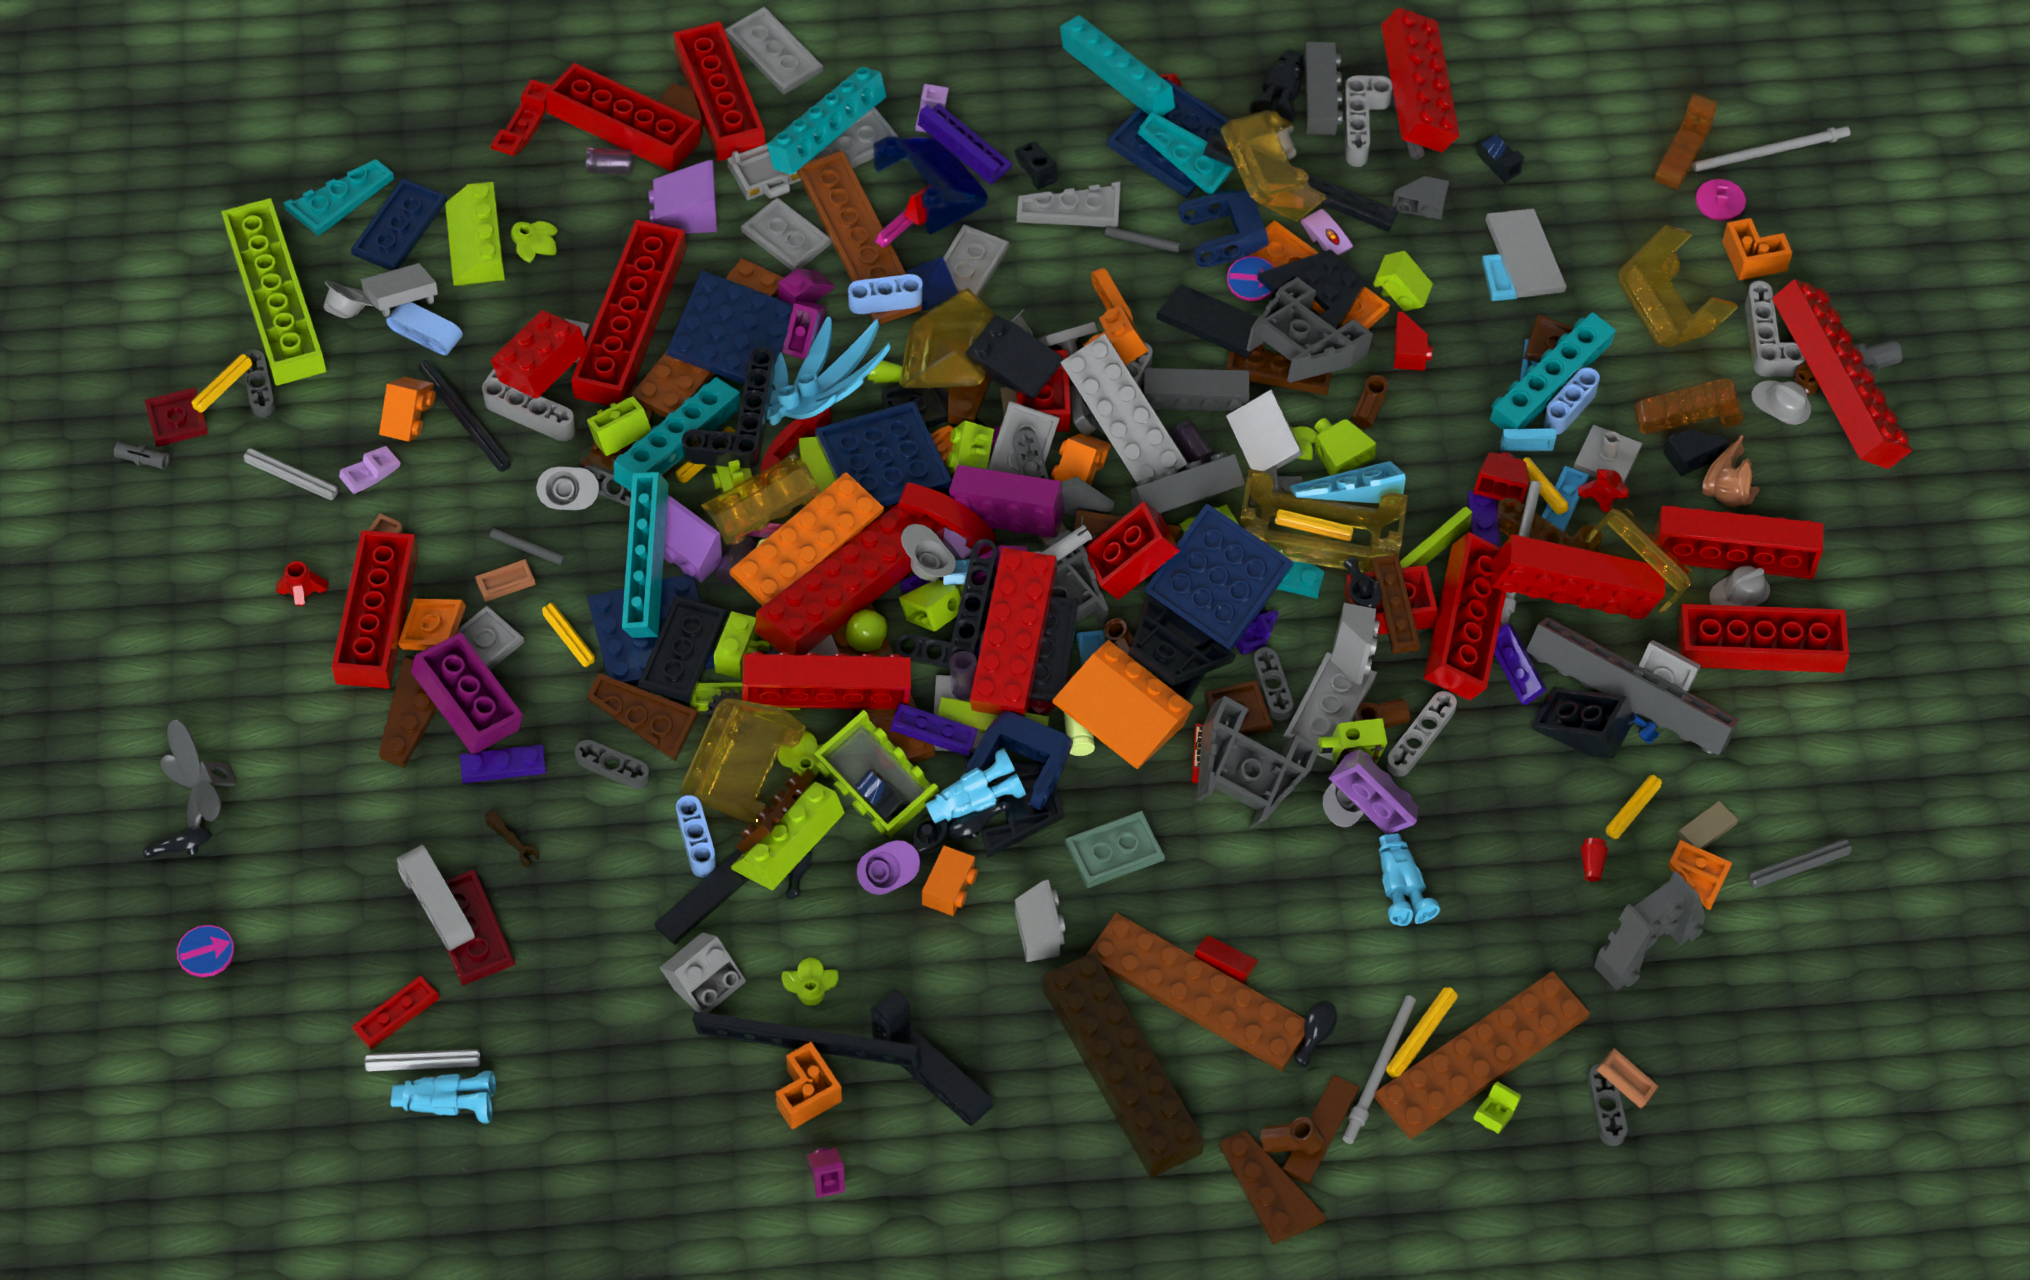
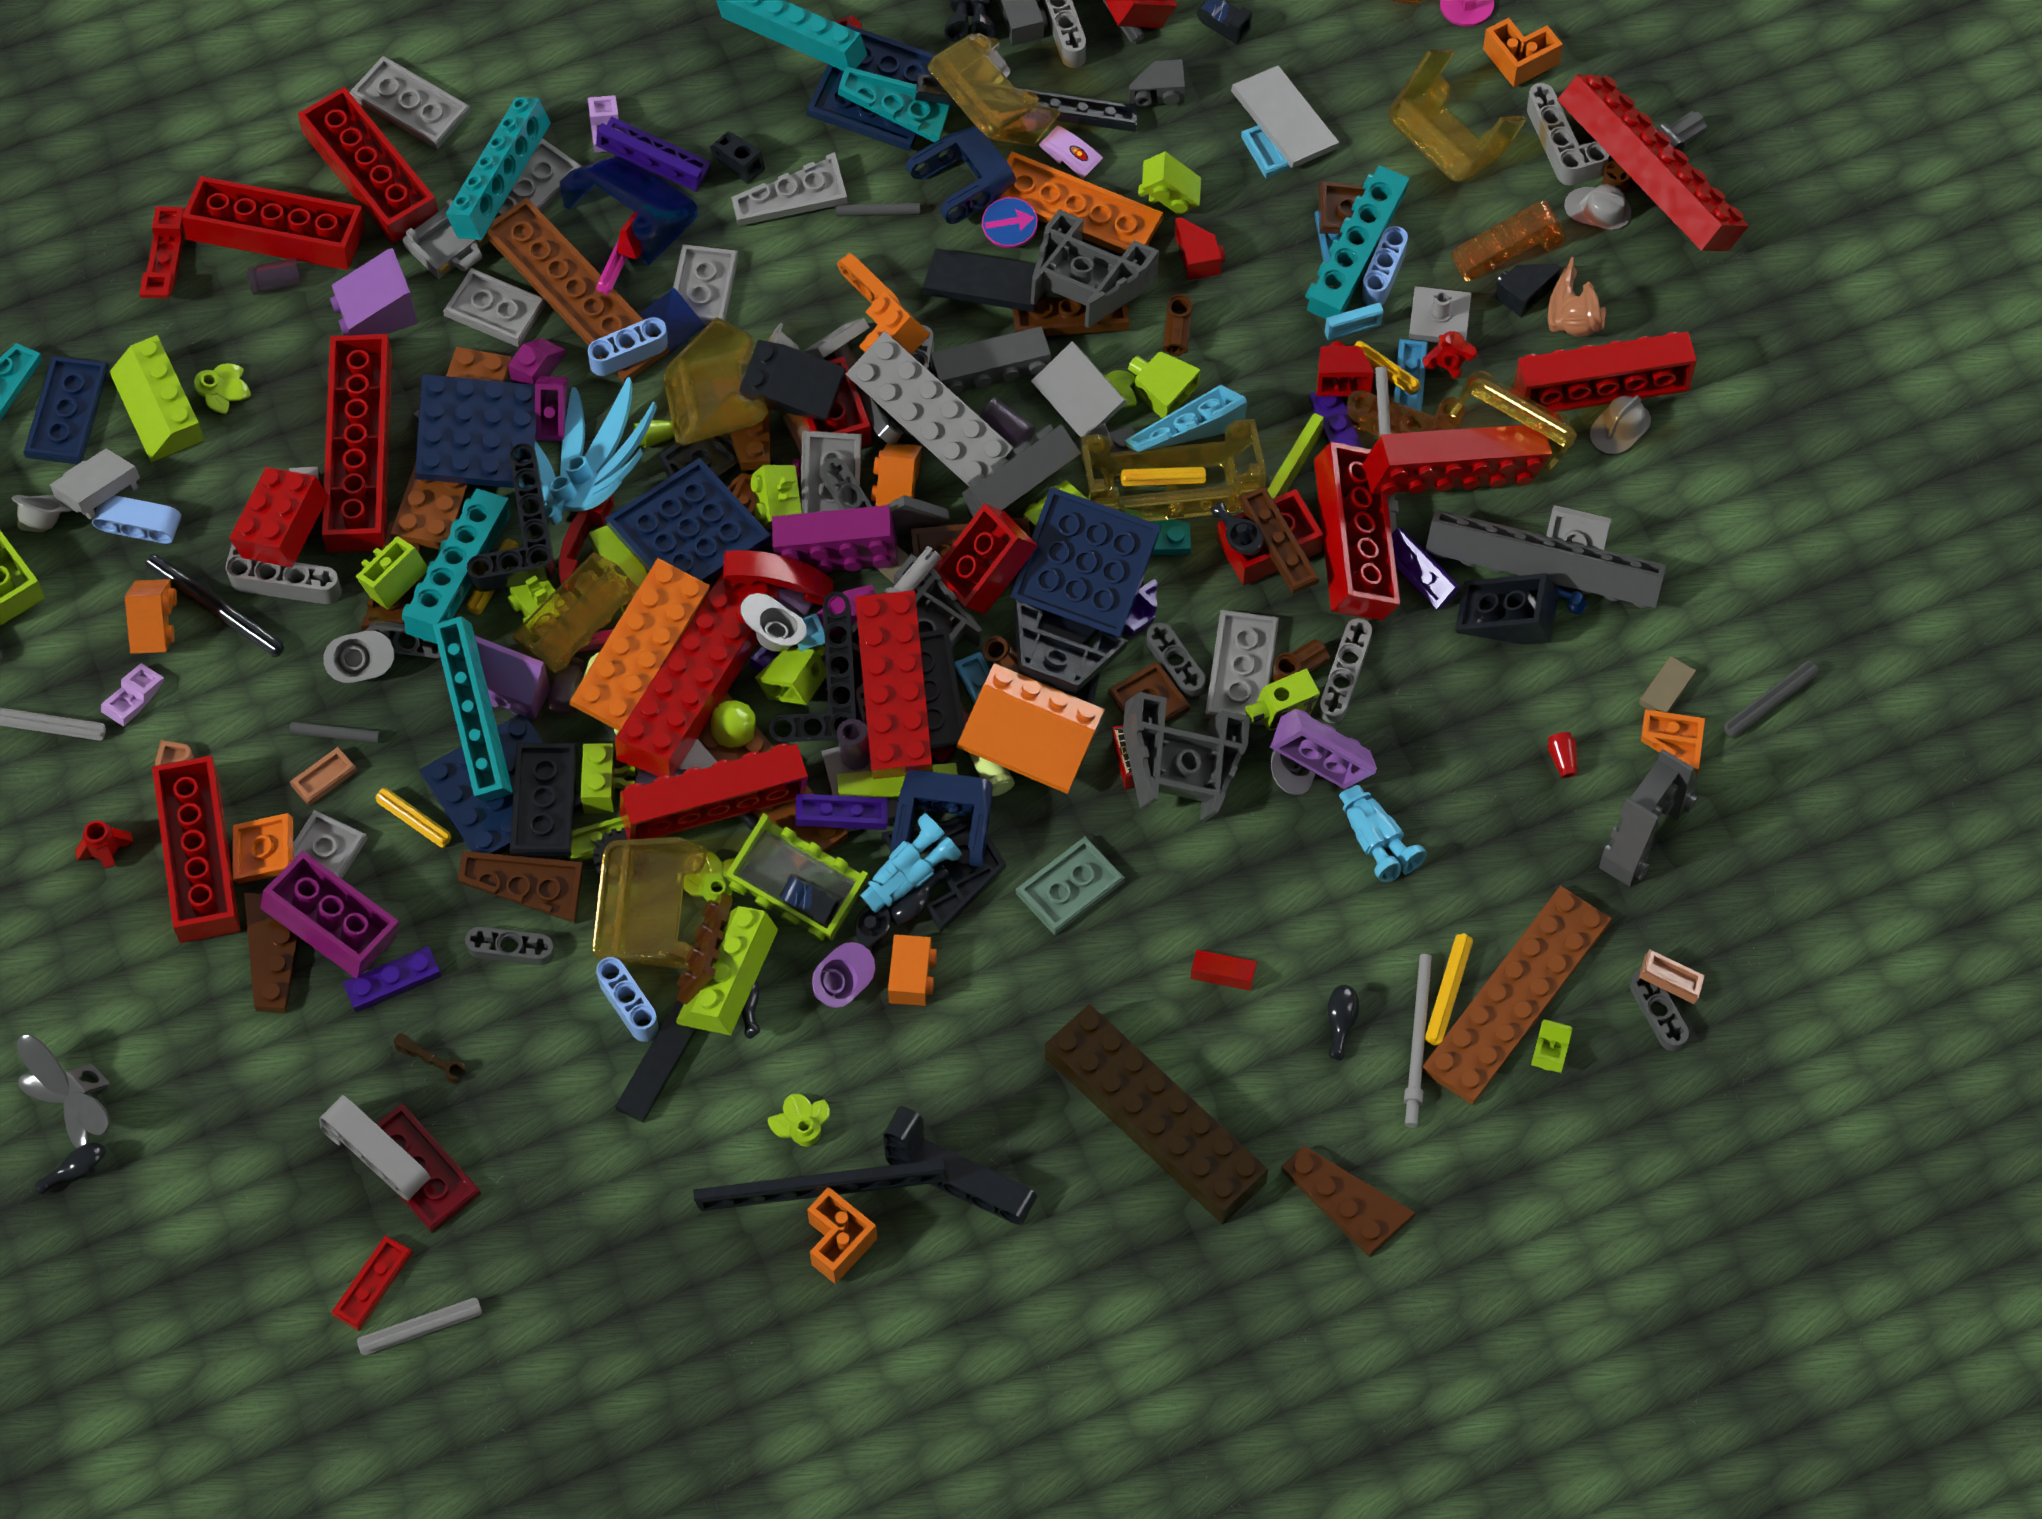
camera: 15 degrees left, 5 degrees up
blue piece [177,925,234,977] -> none
medium azure piece [391,1071,496,1123] -> none
reddish brown slope [658,83,703,138] -> none
light grey slope [660,932,746,1013] -> none
magenta slope [807,1148,845,1198] -> none
light grey slope [1015,880,1065,962] -> none
dark orange plate [1087,913,1305,1071] -> none
black wing [1257,249,1367,330] -> none
reddish brown piece [1261,1117,1324,1154] -> none
reddish brown tile [1283,1075,1360,1185] -> none
light grey slope [1331,603,1380,685] -> none
yellow axle [1605,775,1662,839] -> none
red brick [1677,604,1849,673] -> none

